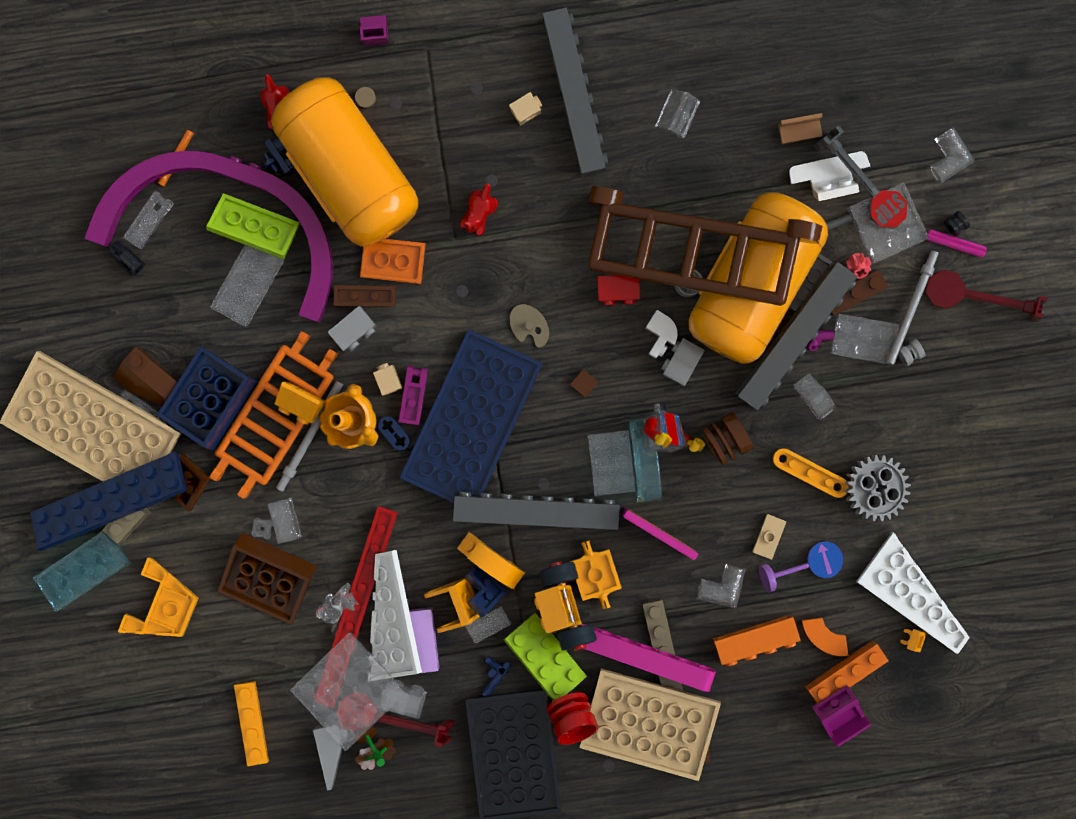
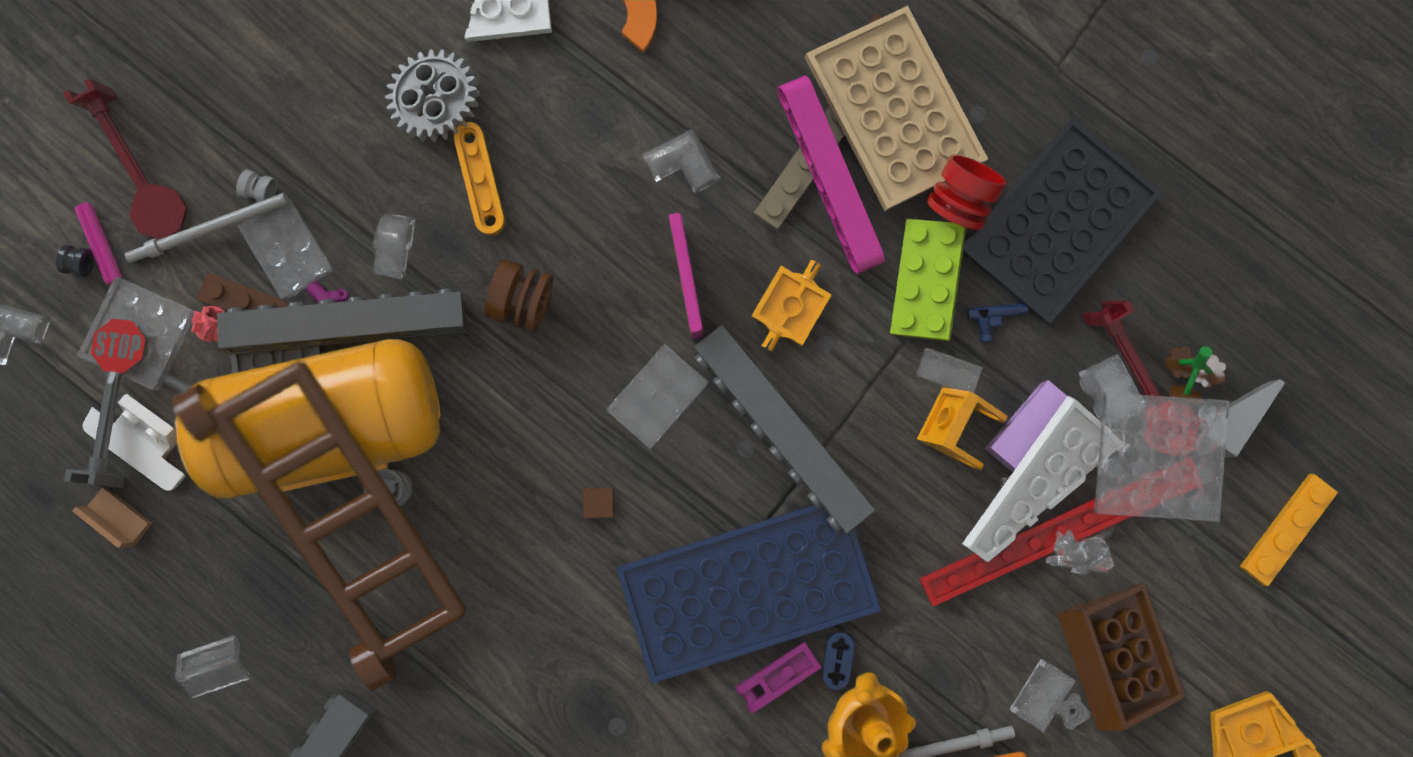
camera: 130 degrees left, 5 degrees down
tan brick [373,363,403,396] -> none
light orange arch [457,532,525,589] -> none
dark blue plate [464,565,507,618] -> none
dark tan piece [510,304,549,348] -> none
brick [535,561,597,651] -> none
red brick [597,275,640,306] -> none
clear light blue windscreen [628,418,662,502] -> none
torso [643,403,705,453] -> none
white brick [645,310,677,358] -> none
light grey brick [661,338,705,387] -> none
orange brick [713,615,801,667] -> none
tan plate [752,514,787,560] -> none
piece [759,541,843,593] -> none

